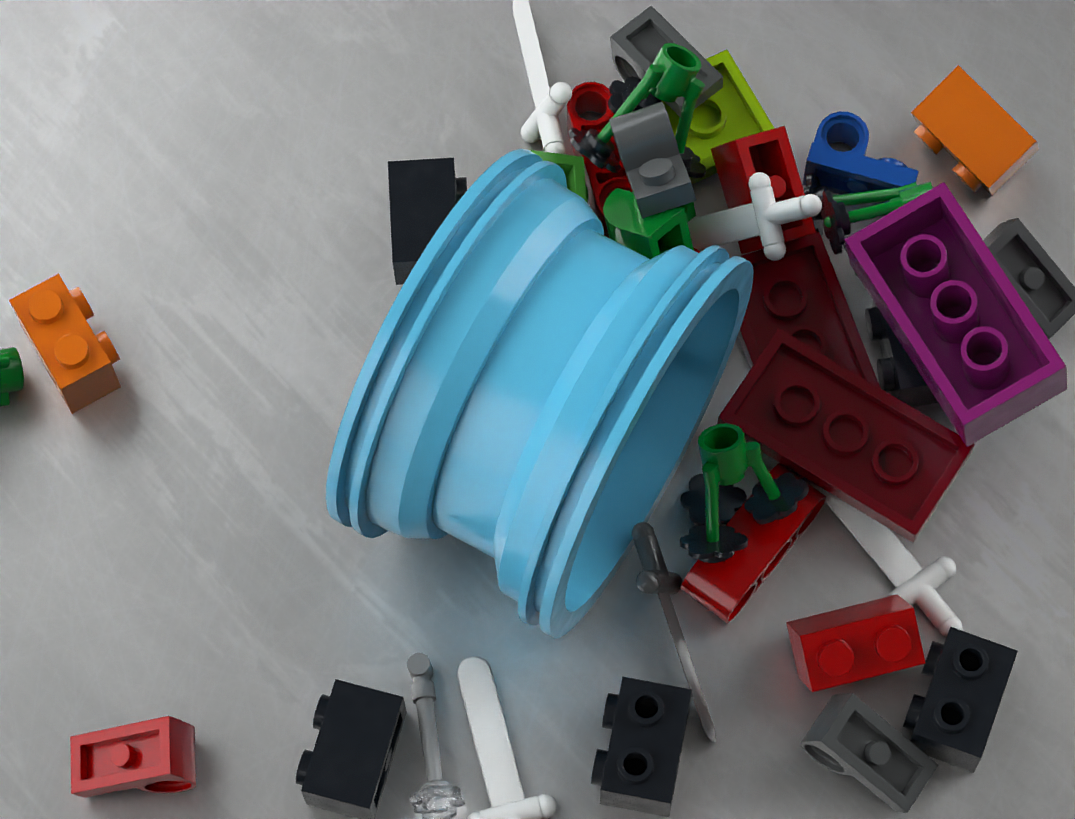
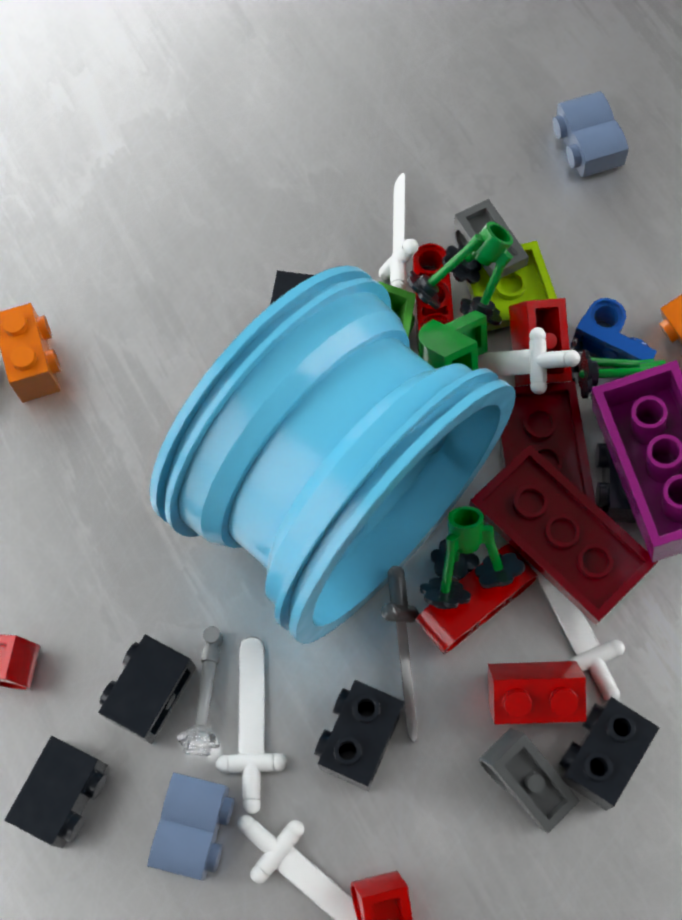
camera: 15 degrees right, 0 degrees up
dark grey plate [609,102,697,218] -> none

